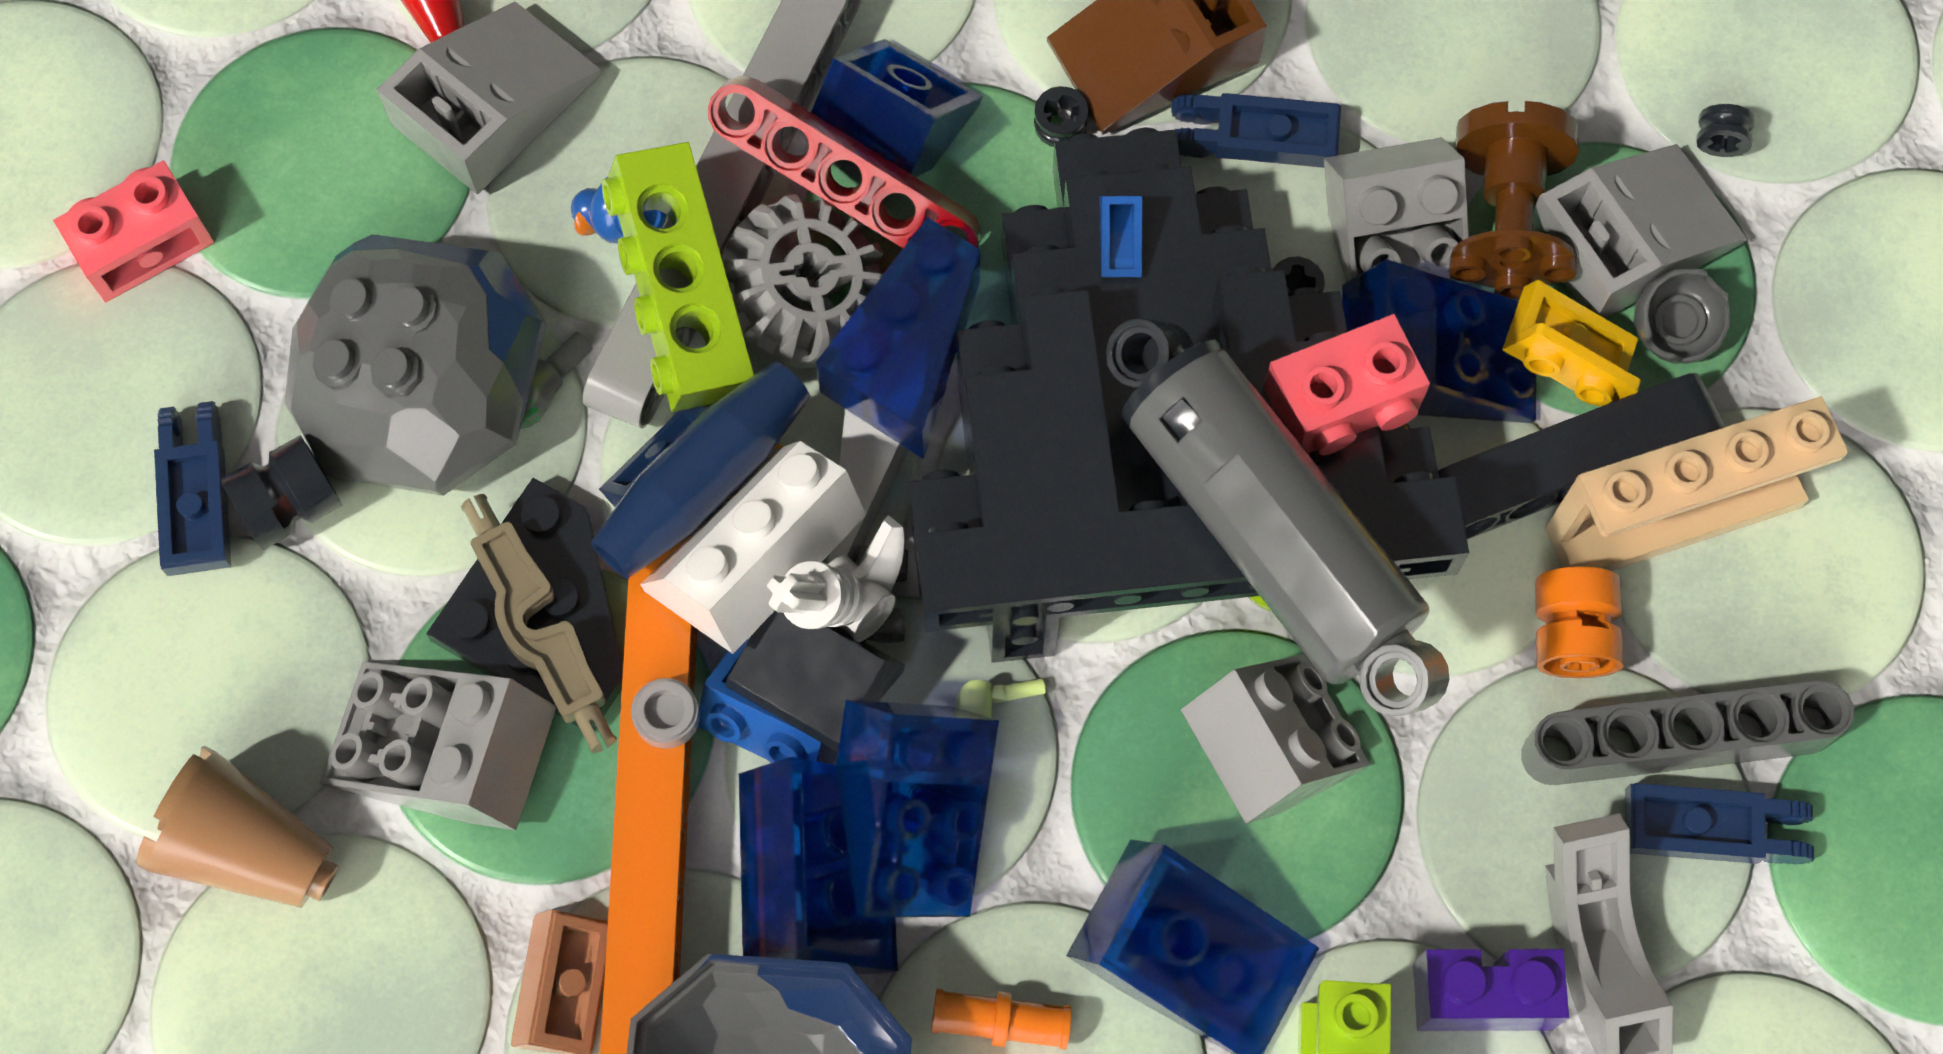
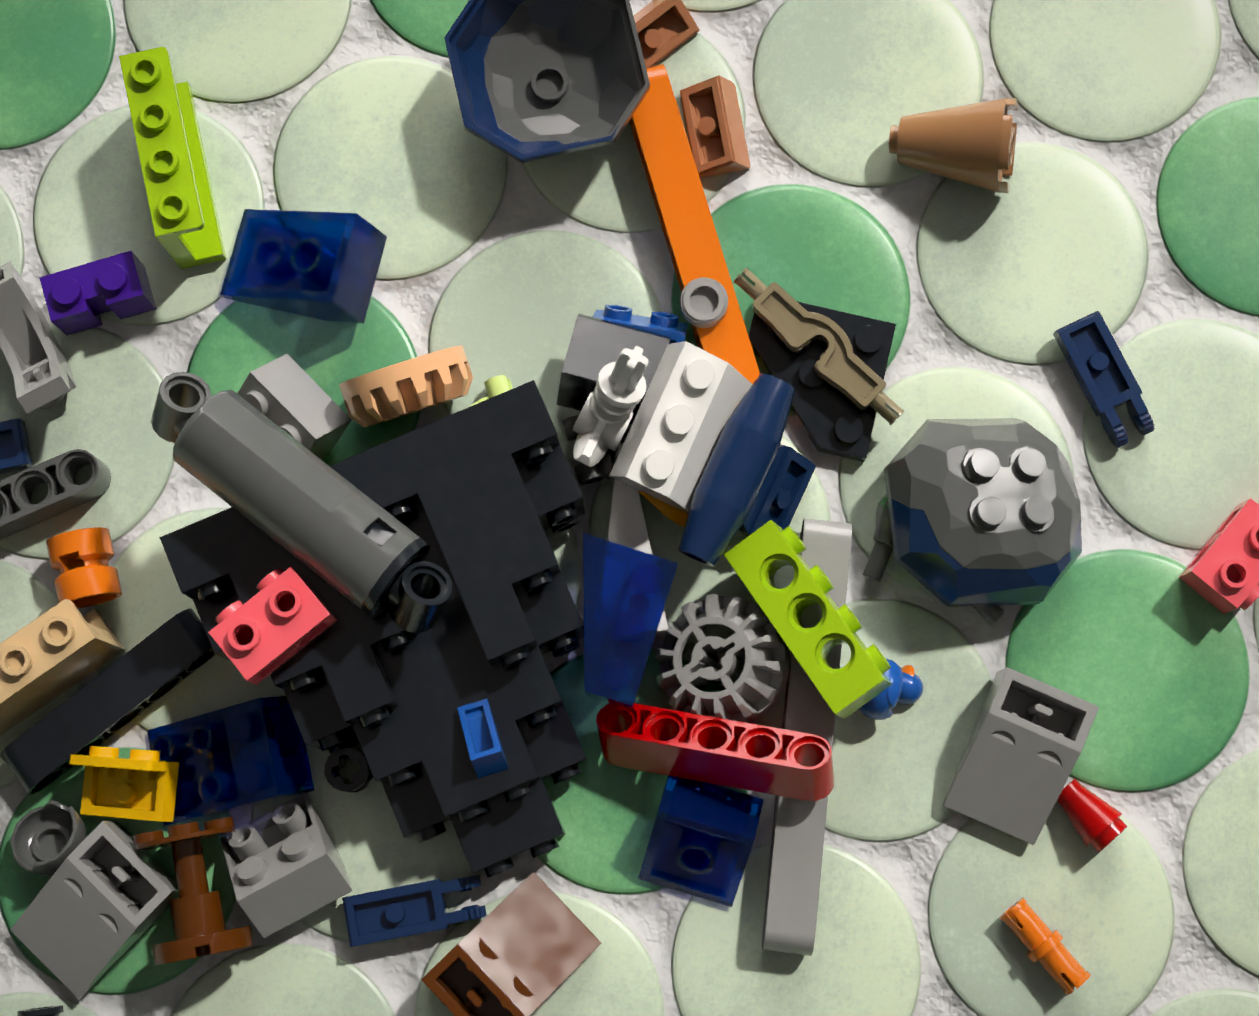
camera: 165 degrees right, 10 degrees up
black wheel [220,435,343,550] -> none
light grey slope [320,662,556,830] -> none
clear blue slope [739,757,898,975] -> none
clear blue slope [836,700,999,917] -> none
orange pin [931,988,1072,1050] -> none
black bush [1034,86,1089,147] -> none
none -> light nougat gear [339,345,473,427]

